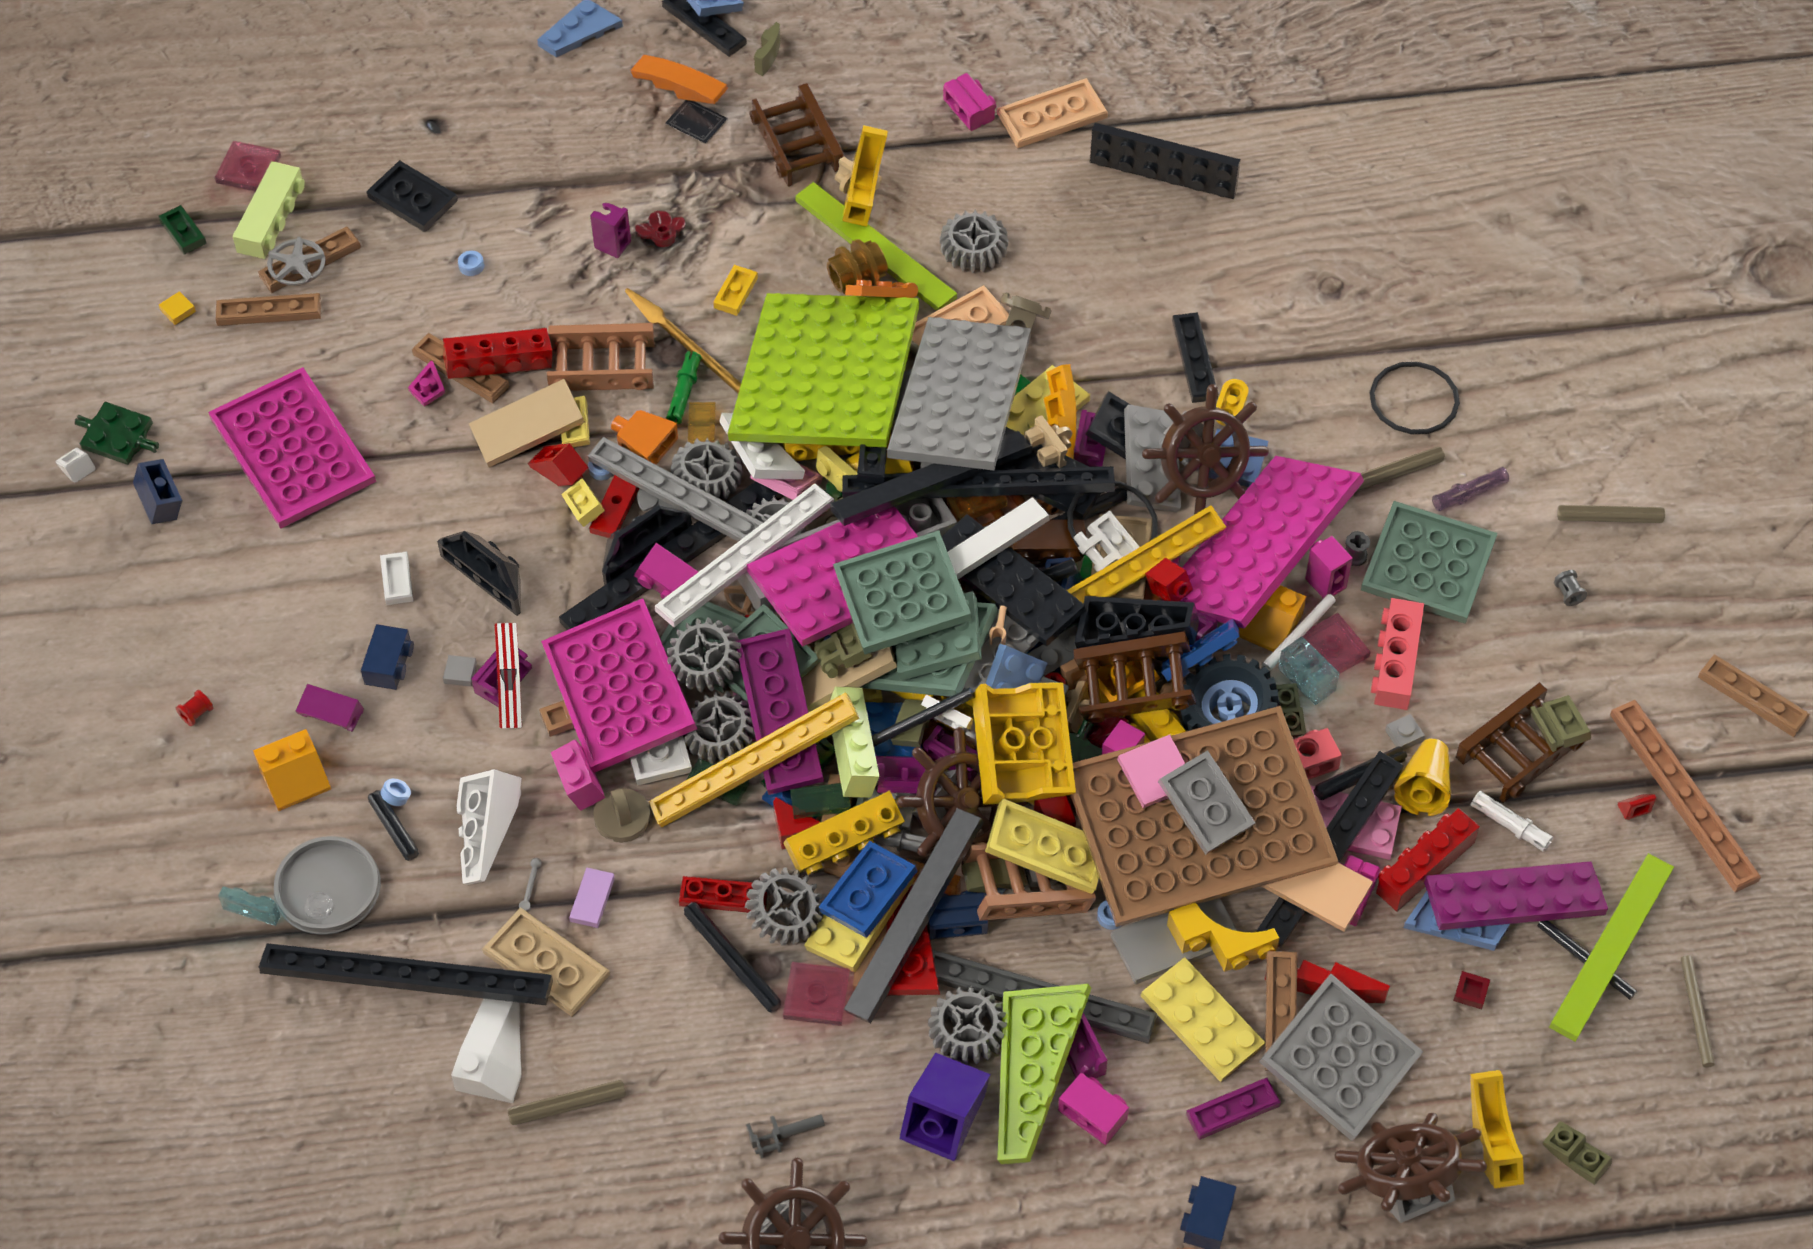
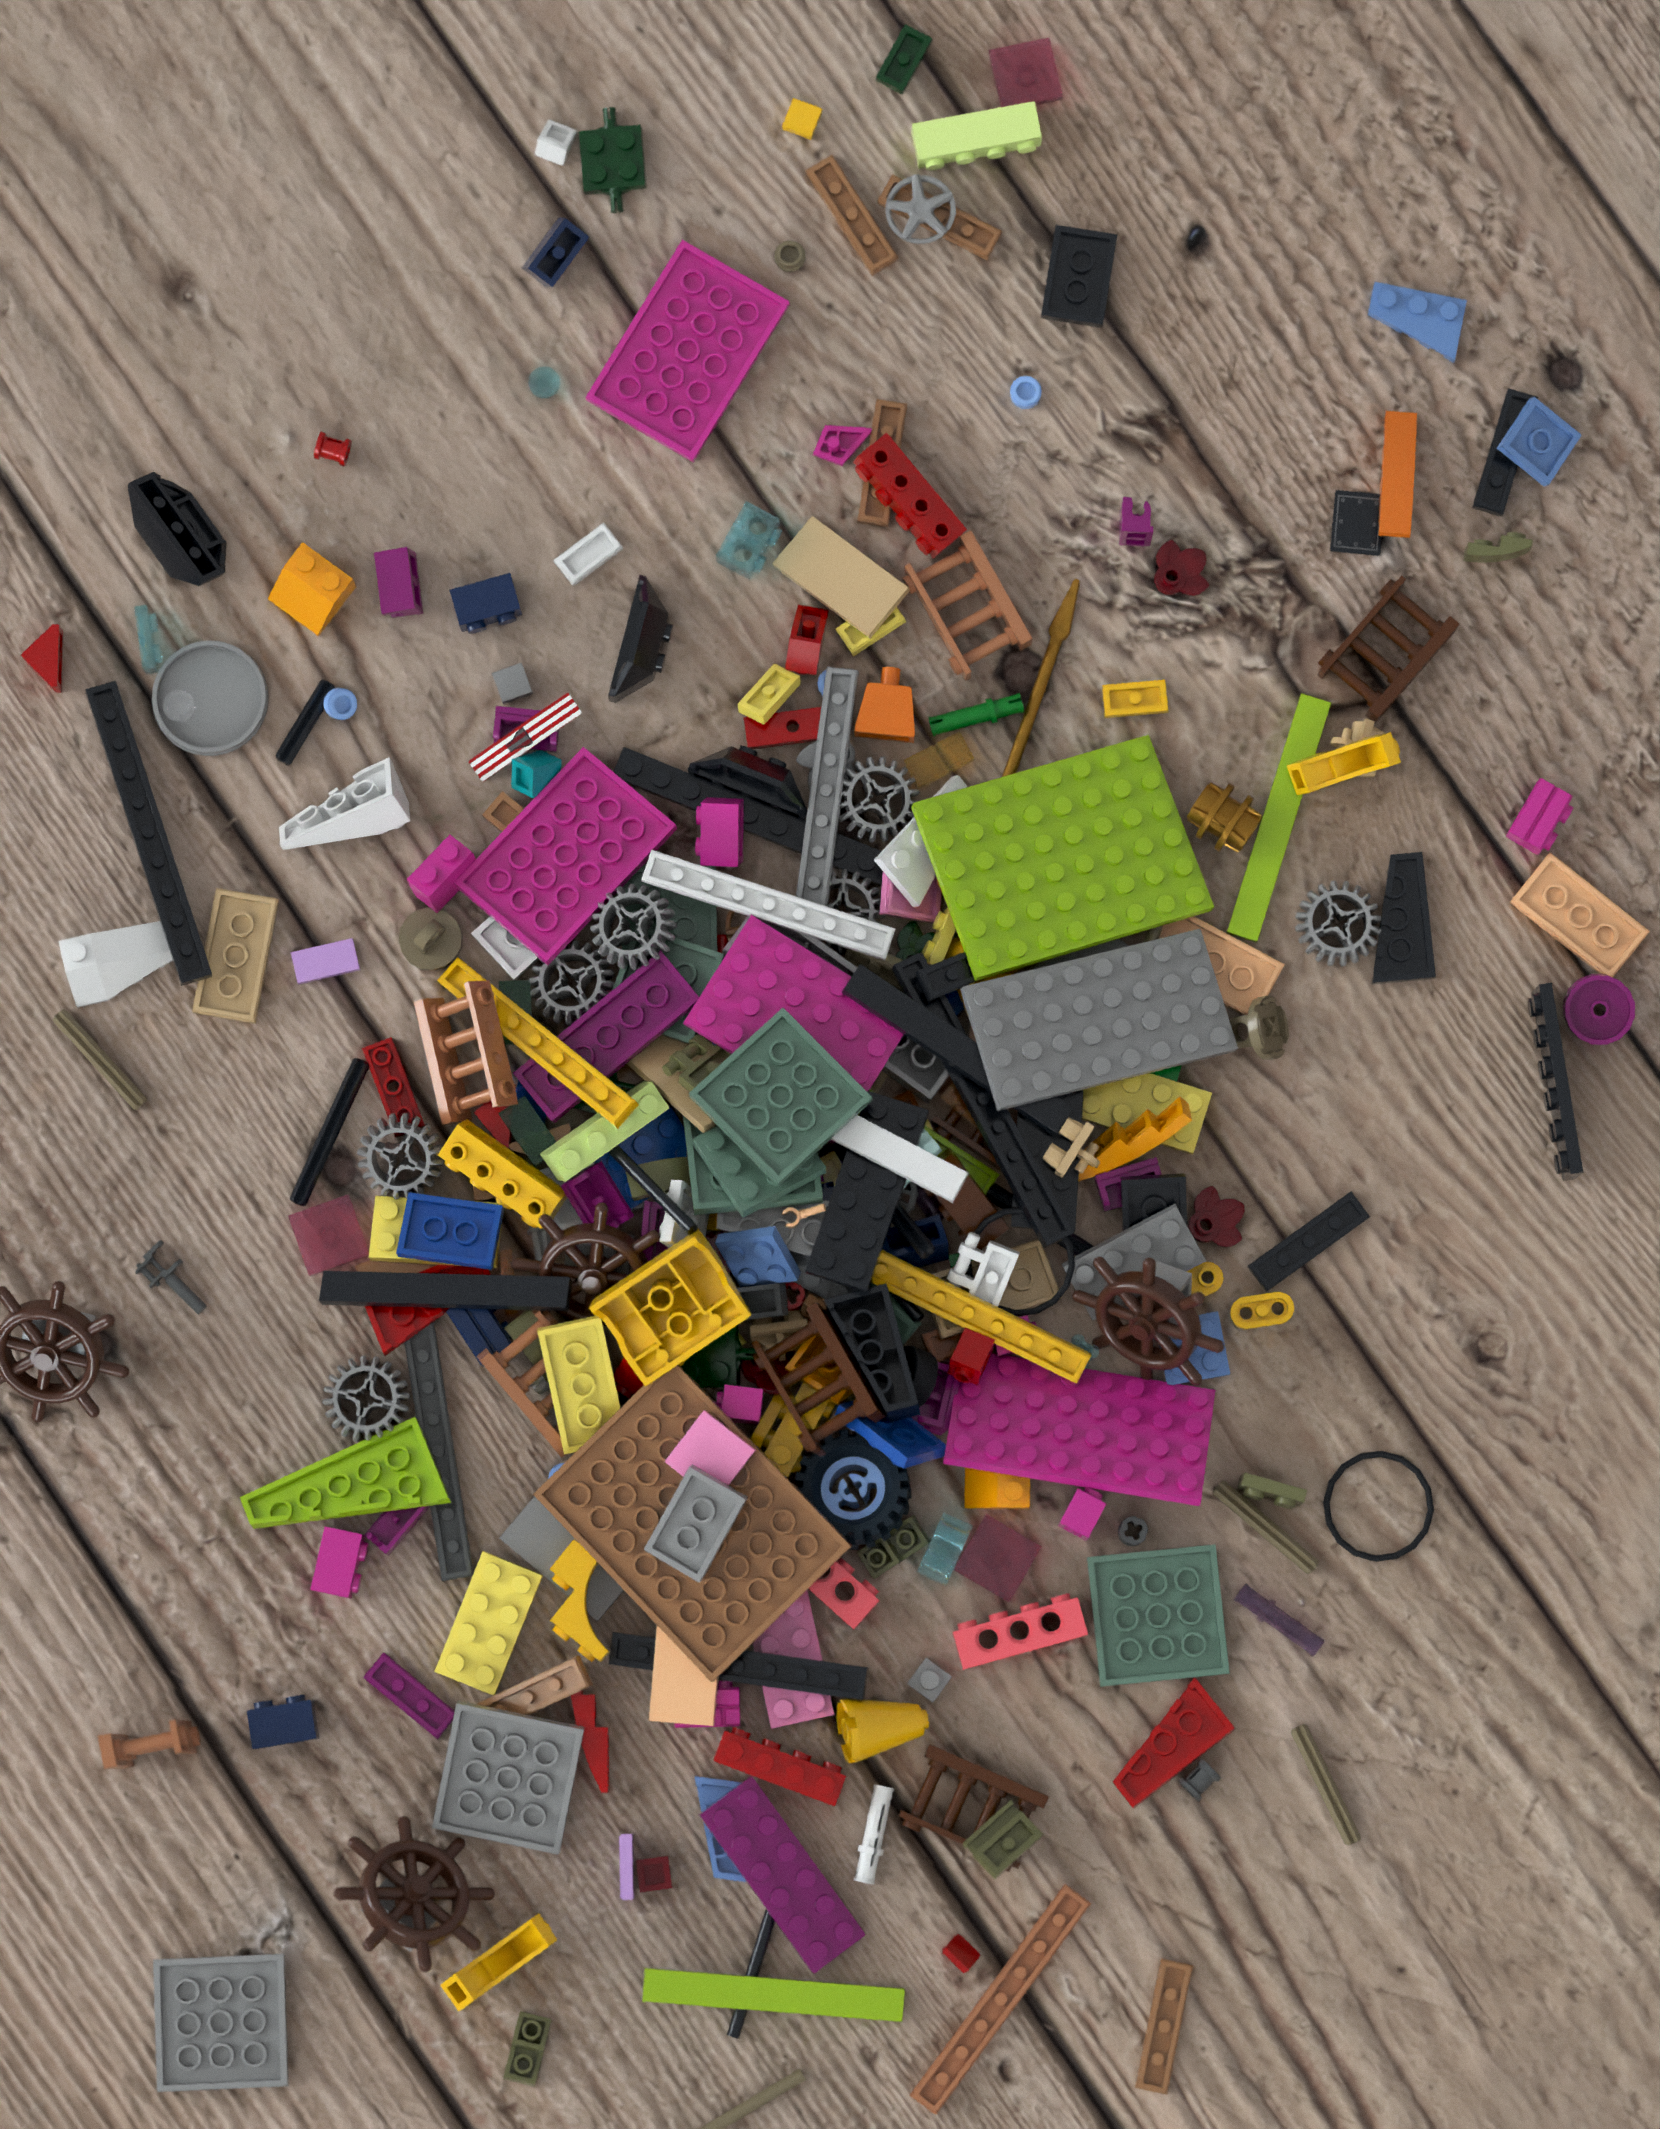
camera: 65 degrees right, 25 degrees up
light grey hinge [519,858,542,912] -> none
orange plate [845,280,918,298] -> none
dark purple slope [899,1052,990,1161] -> none
white bar [1262,594,1336,672] -> none
black axle [1313,746,1407,800] -> none
none -> red slope [20,624,64,693]
none -> black wedge [127,472,226,586]
none -> nougat fence [414,980,519,1125]
none -> teal panel [511,750,562,798]
none -> clear light blue plate [529,367,560,398]
none -> lavender tile [619,1834,635,1900]
none -> clear light blue brick [716,501,782,580]
none -> dark tan plate [774,241,806,272]
none -> red wing [1113,1677,1235,1809]
none -> dark red plate [1188,1186,1245,1248]
none -> olive plate [1237,1472,1307,1510]
none -> black wing [1371,852,1436,985]
none -> magenta wheel [1563,974,1635,1045]

